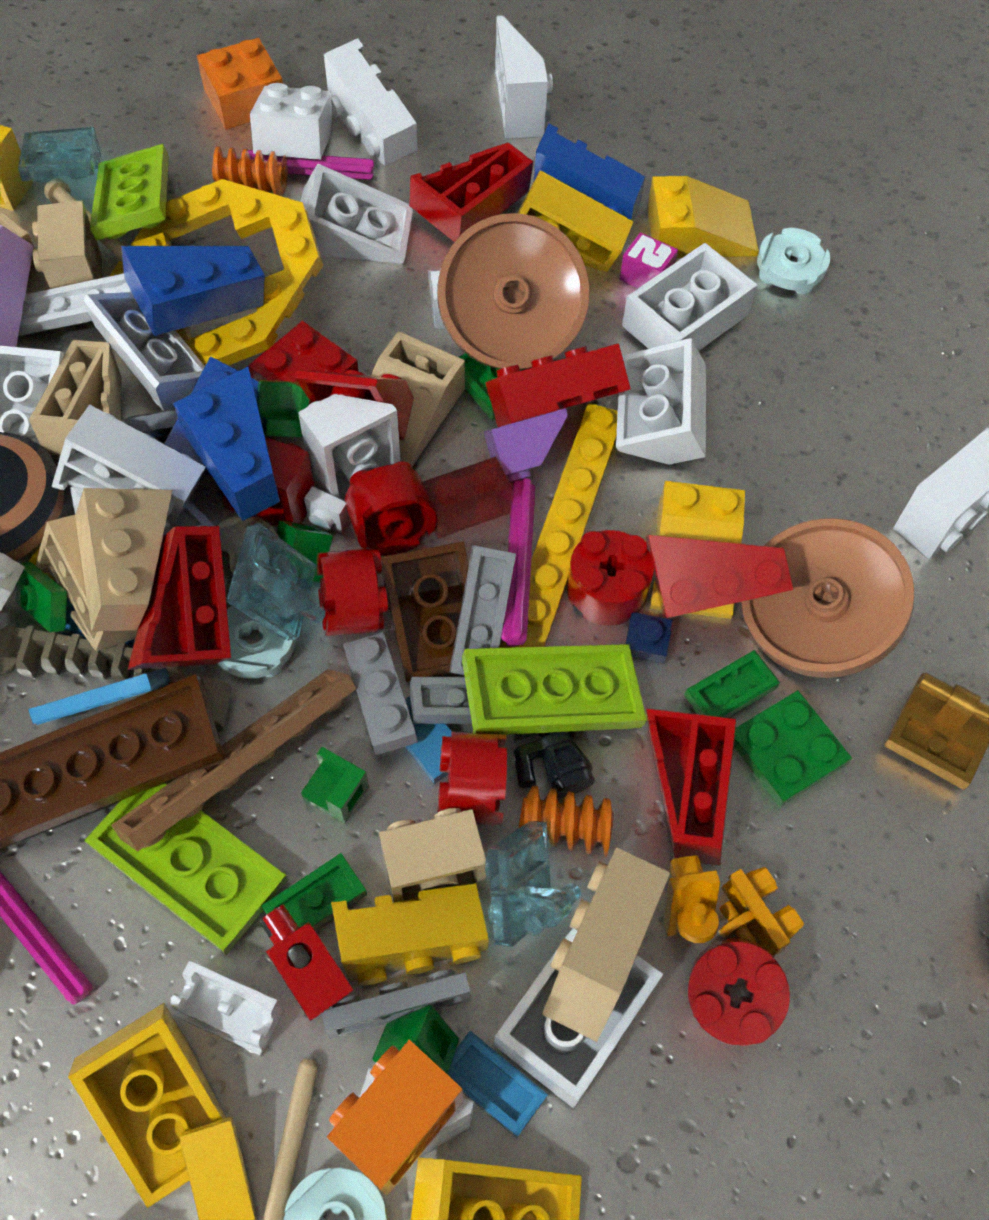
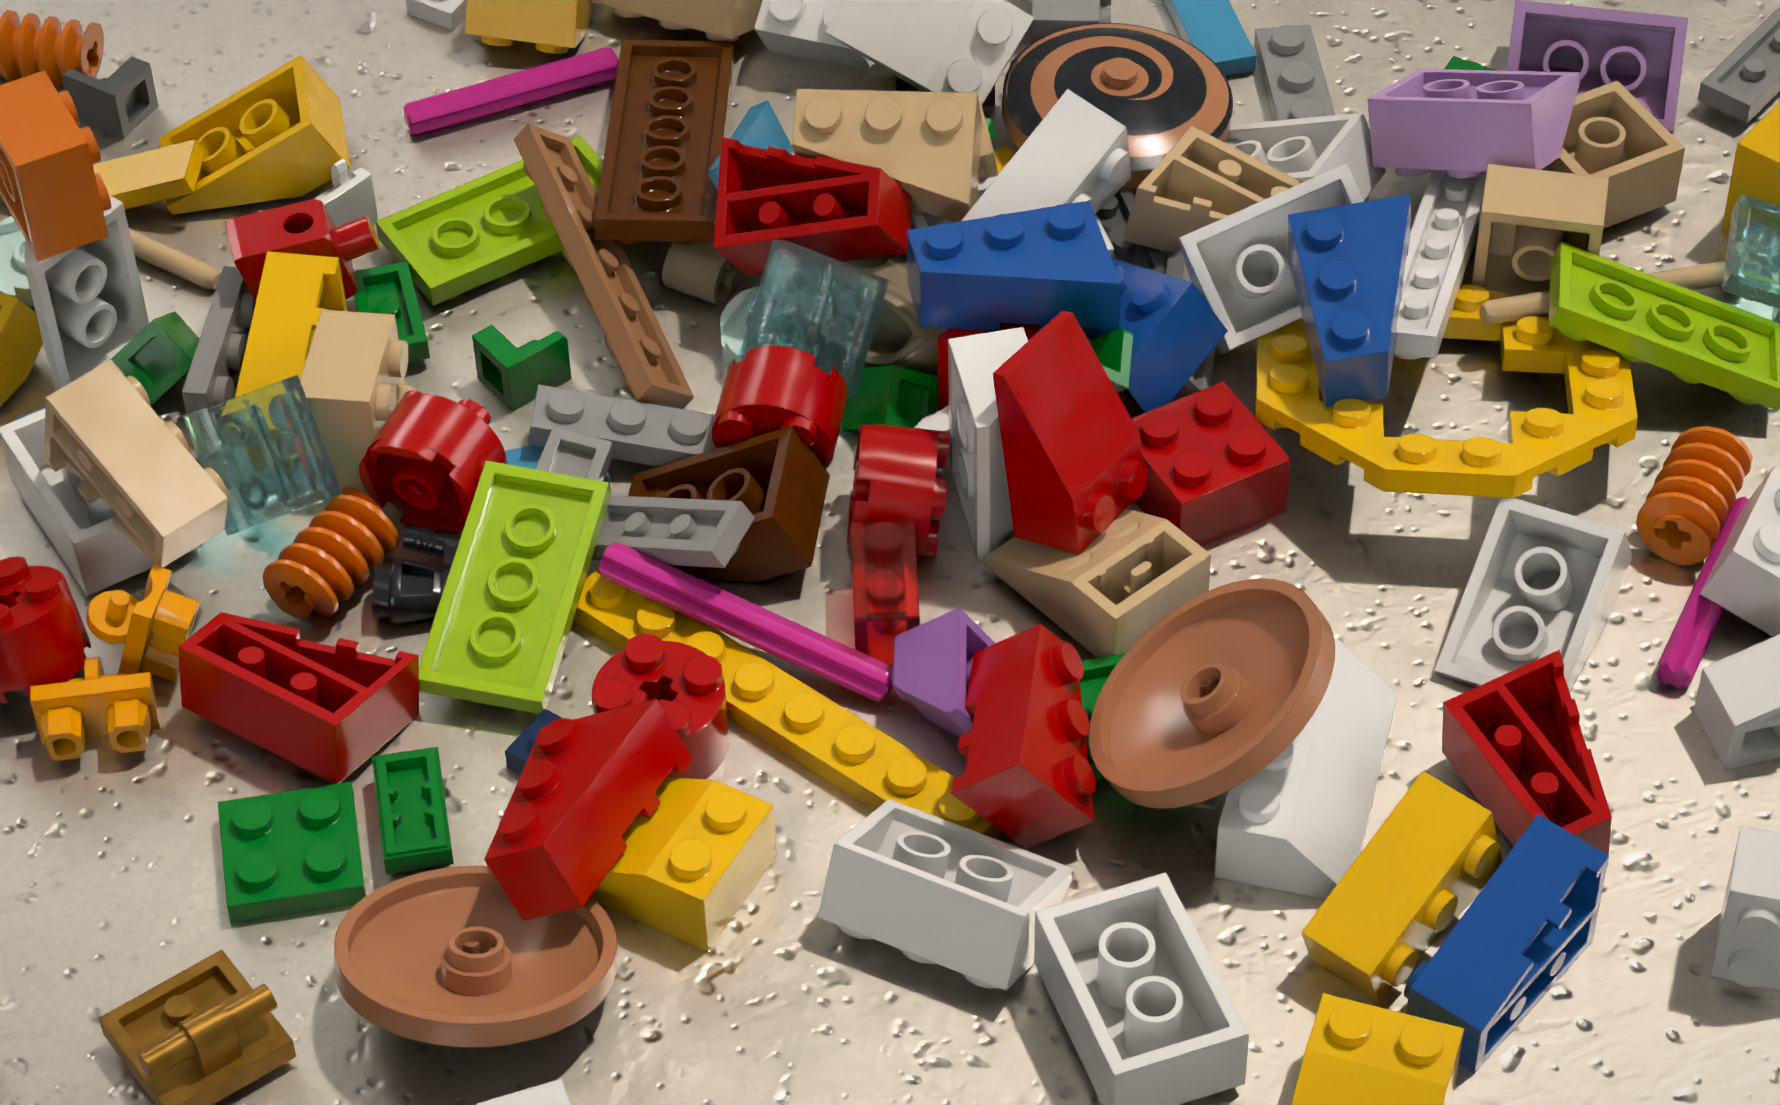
camera: 115 degrees right, 15 degrees down
dark pink brick [619,232,678,288] -> none

